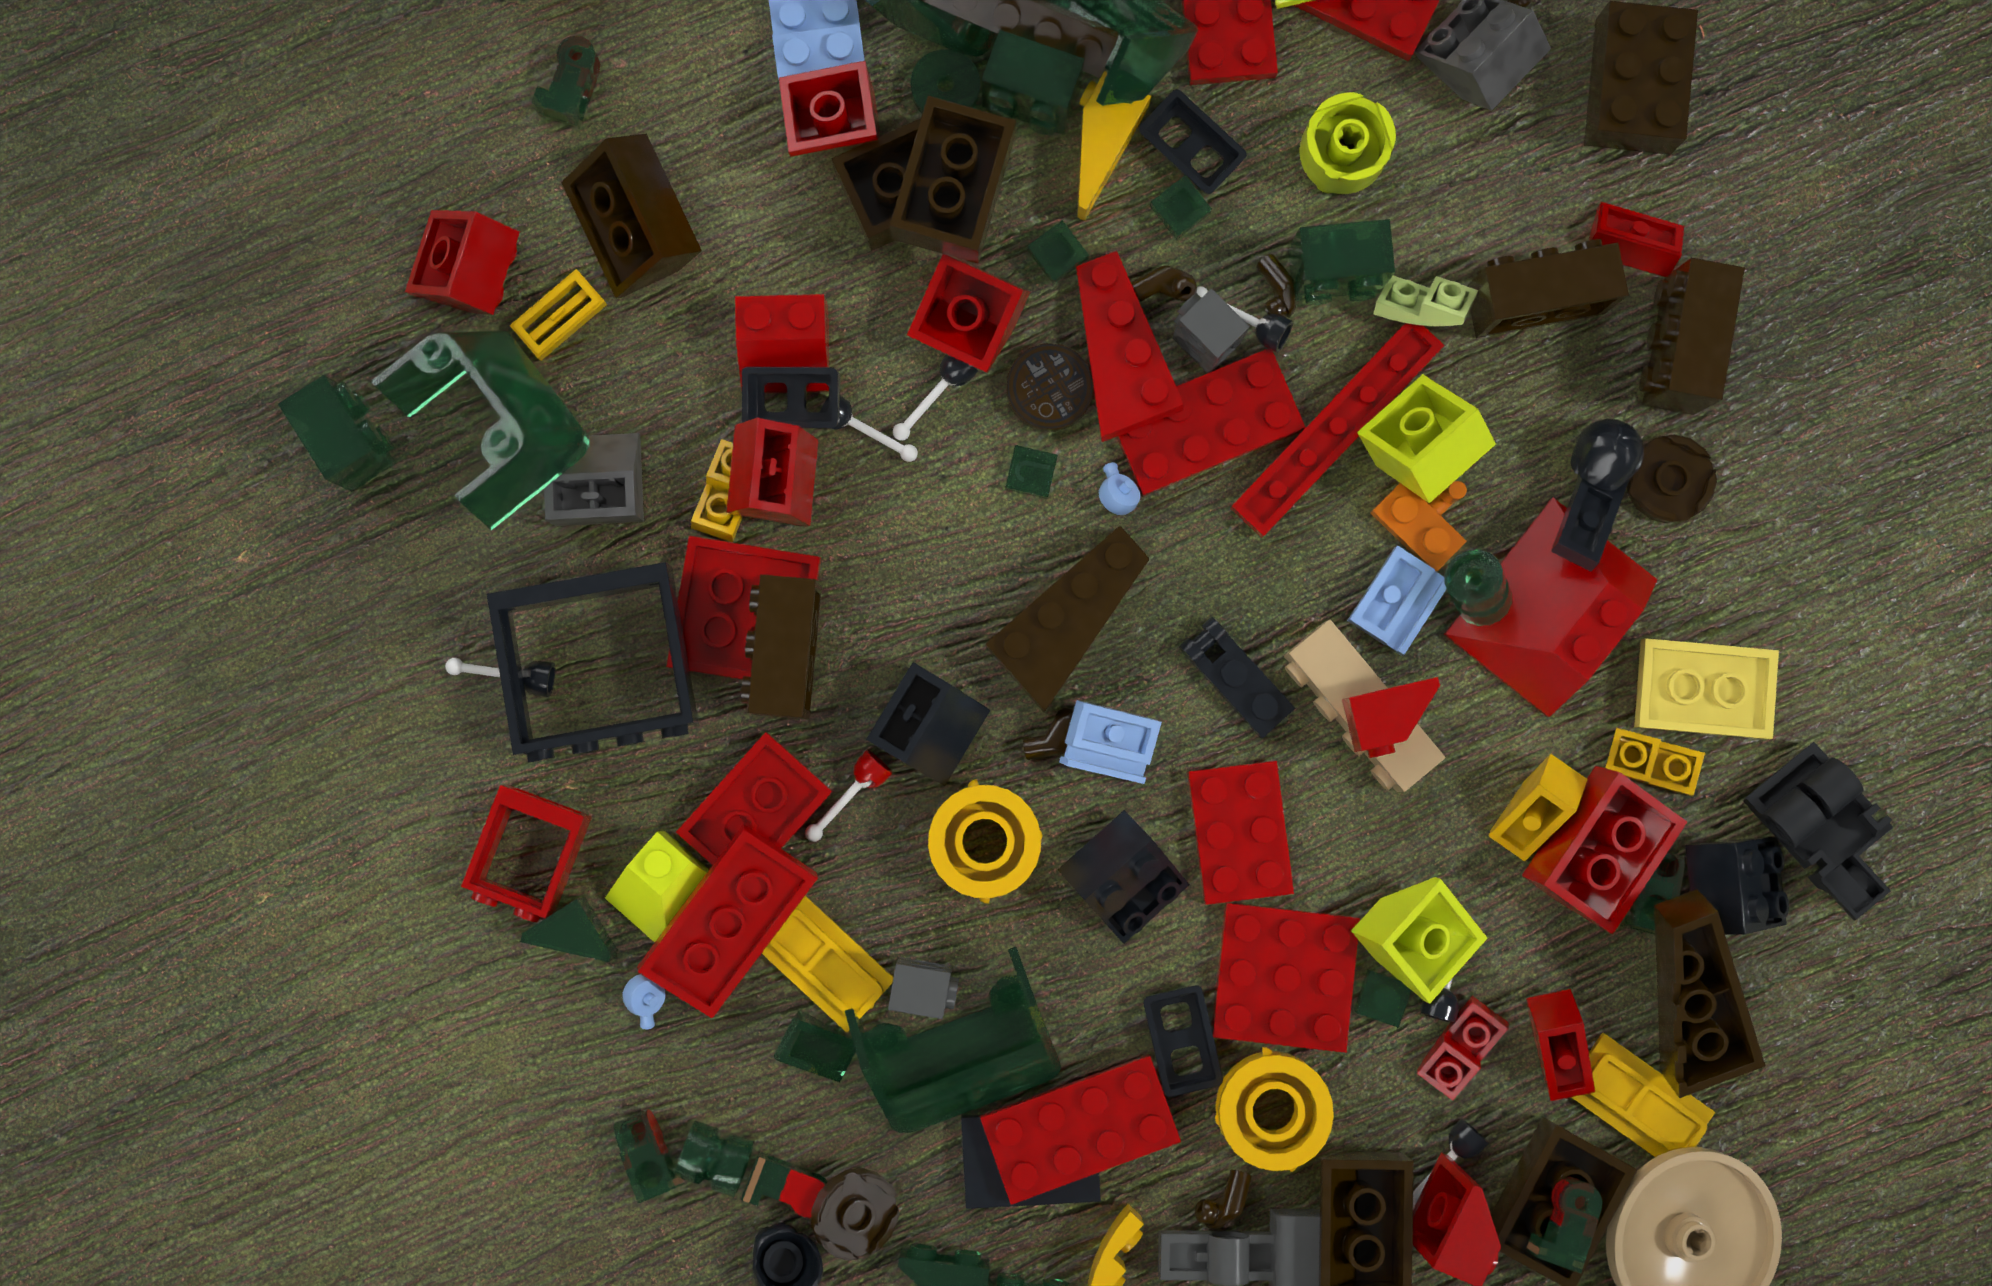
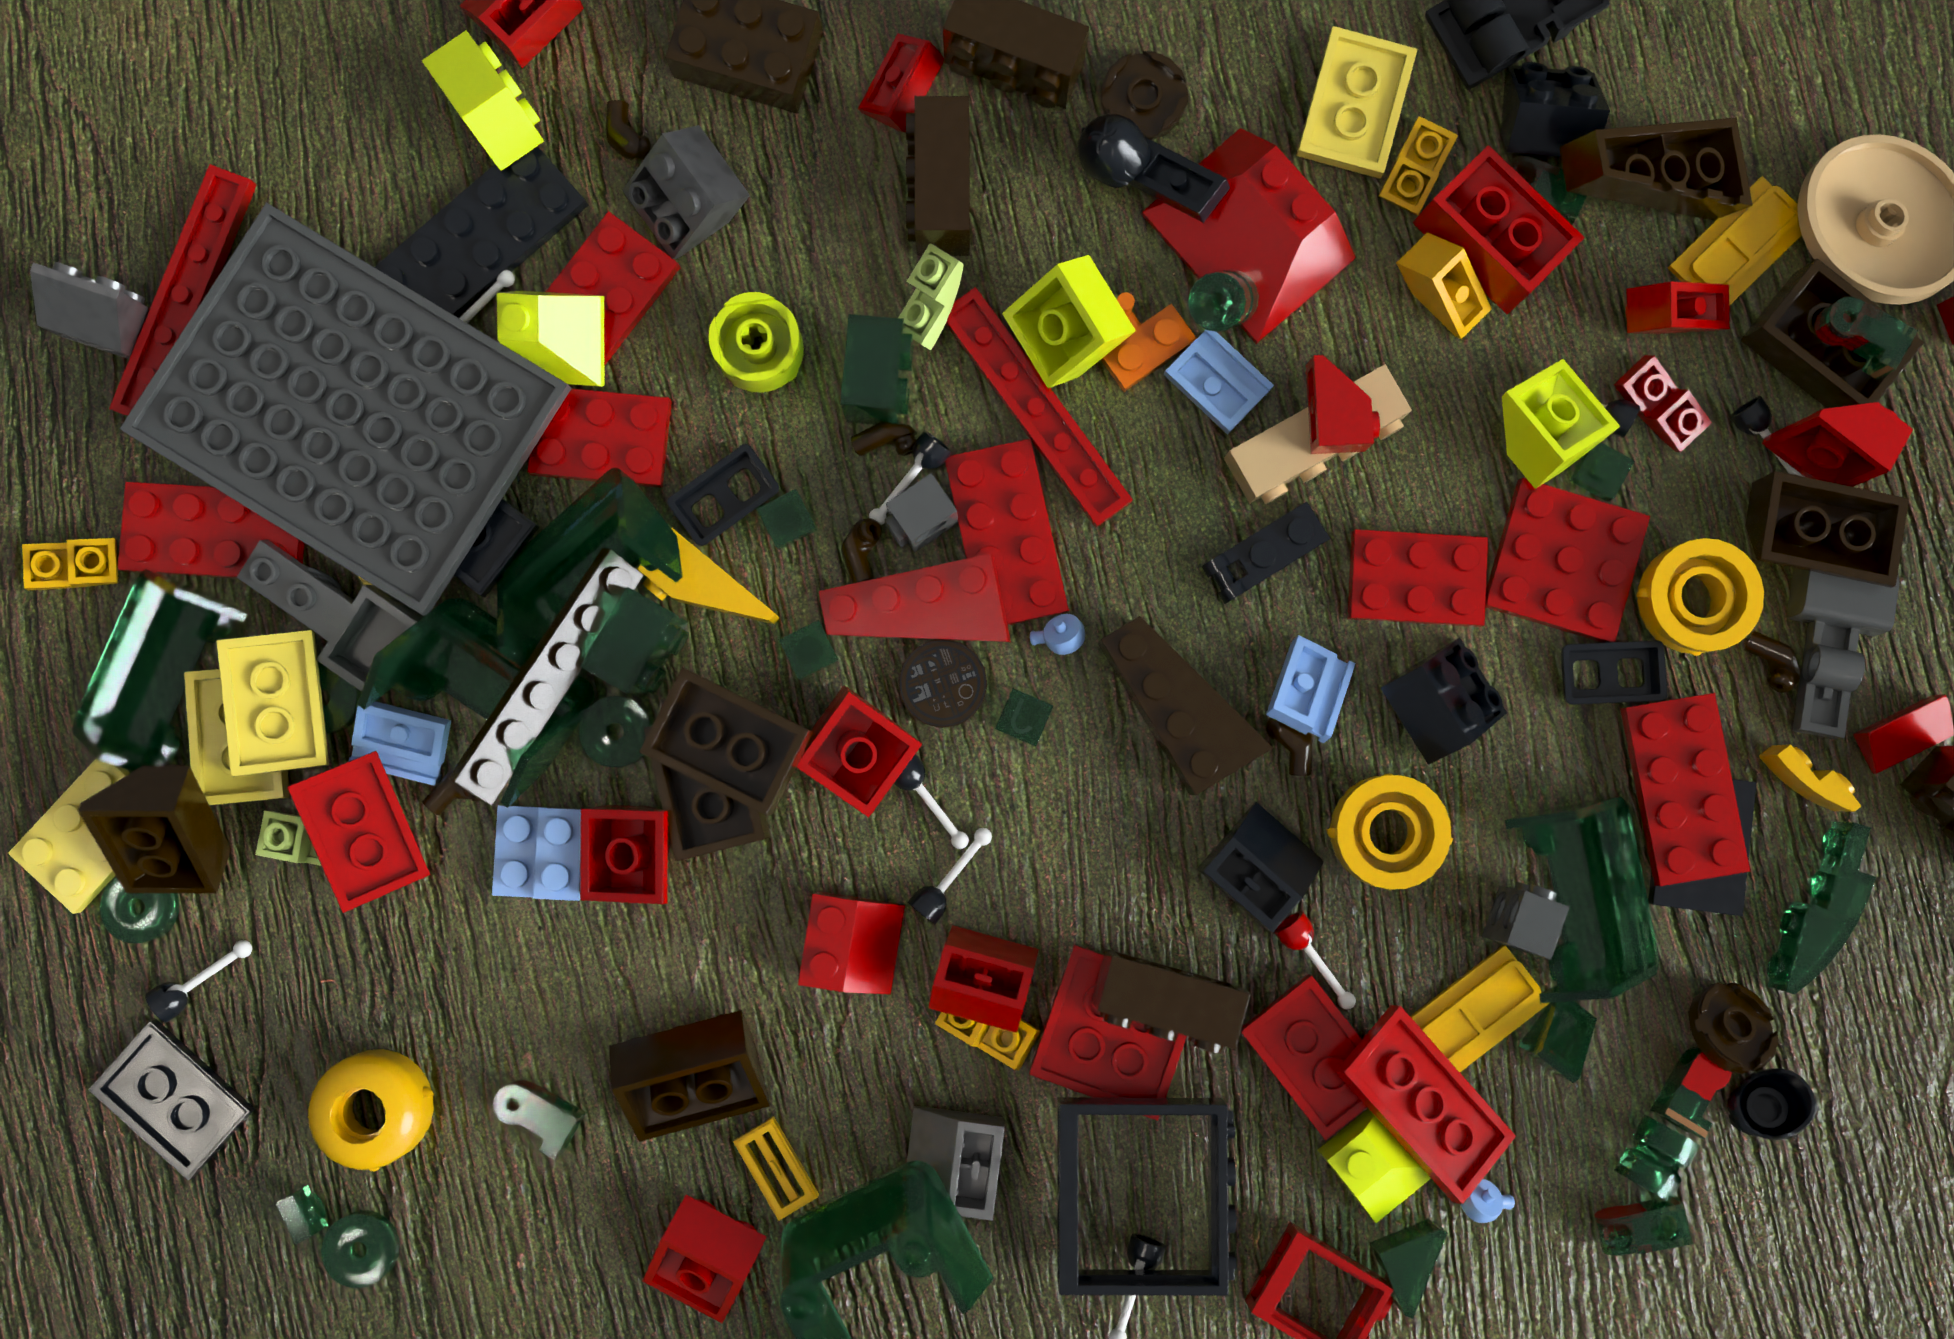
camera: 80 degrees left, 0 degrees up
black piece [742,367,840,428] -> none

